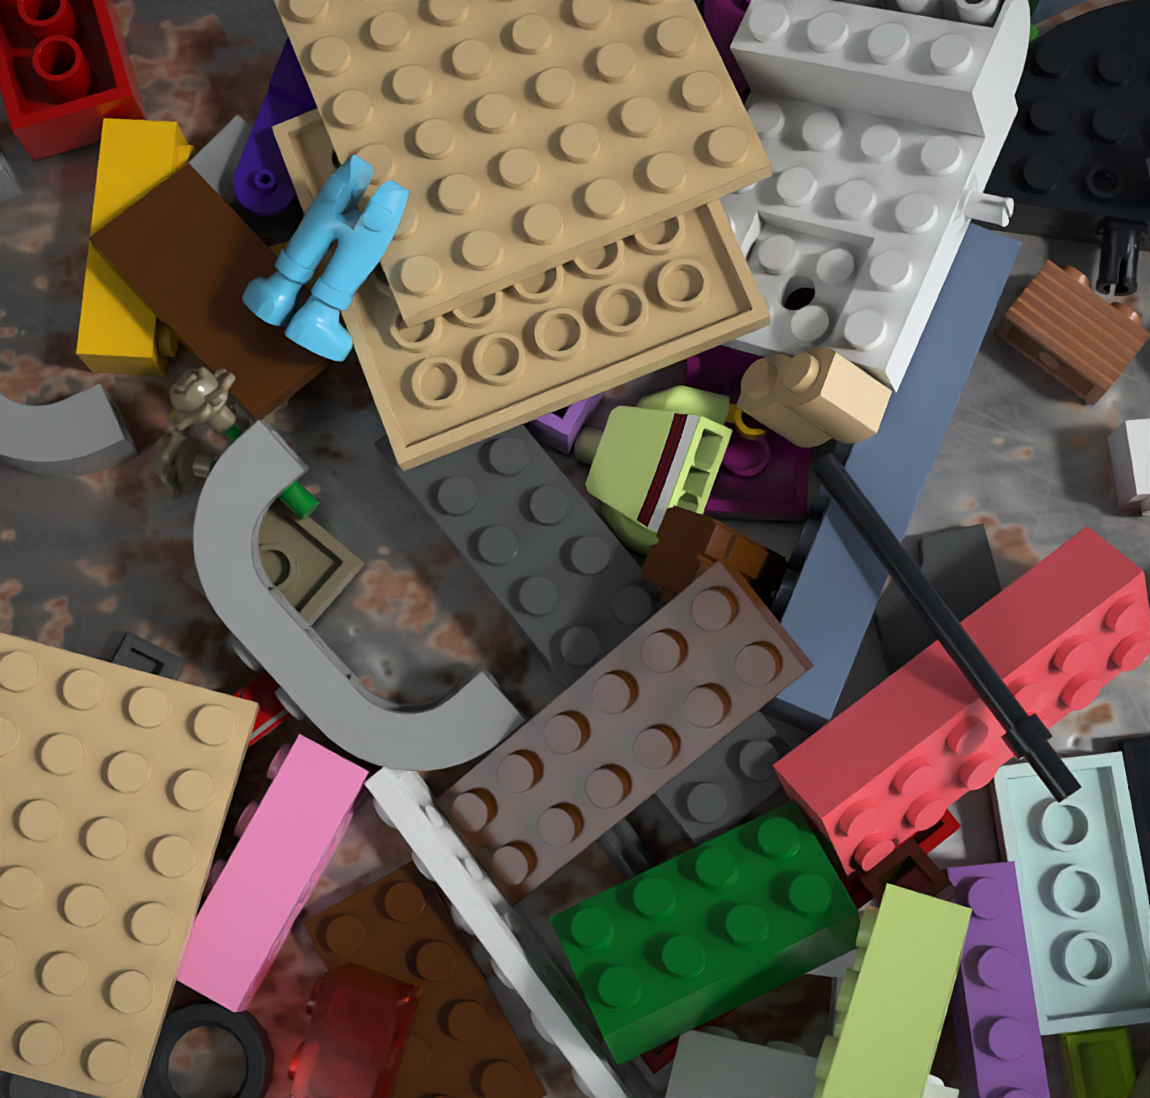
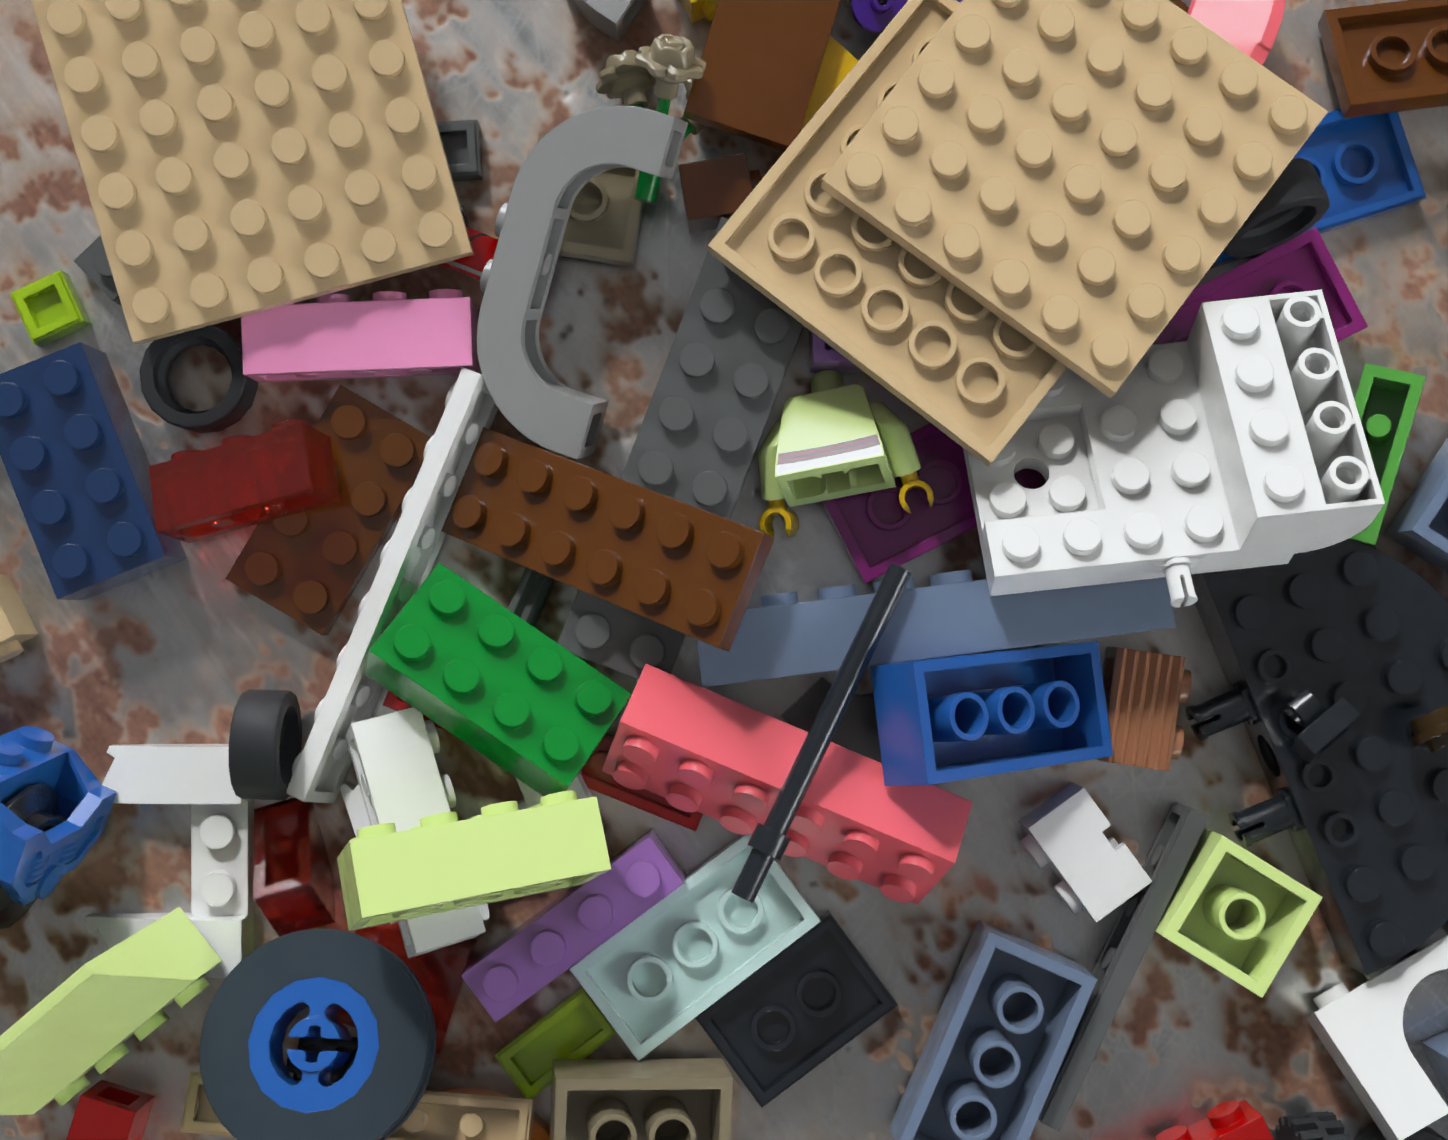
camera: 55 degrees right, 10 degrees up
medium azure piece [242,154,410,362] -> none
reddish brown brick [640,505,789,610] -> none
tan brick [736,347,892,448] -> none
dark brown plate [859,838,959,907] -> none
none -> reddish brown brick [678,153,761,234]
none -> blue brick [870,641,1113,786]

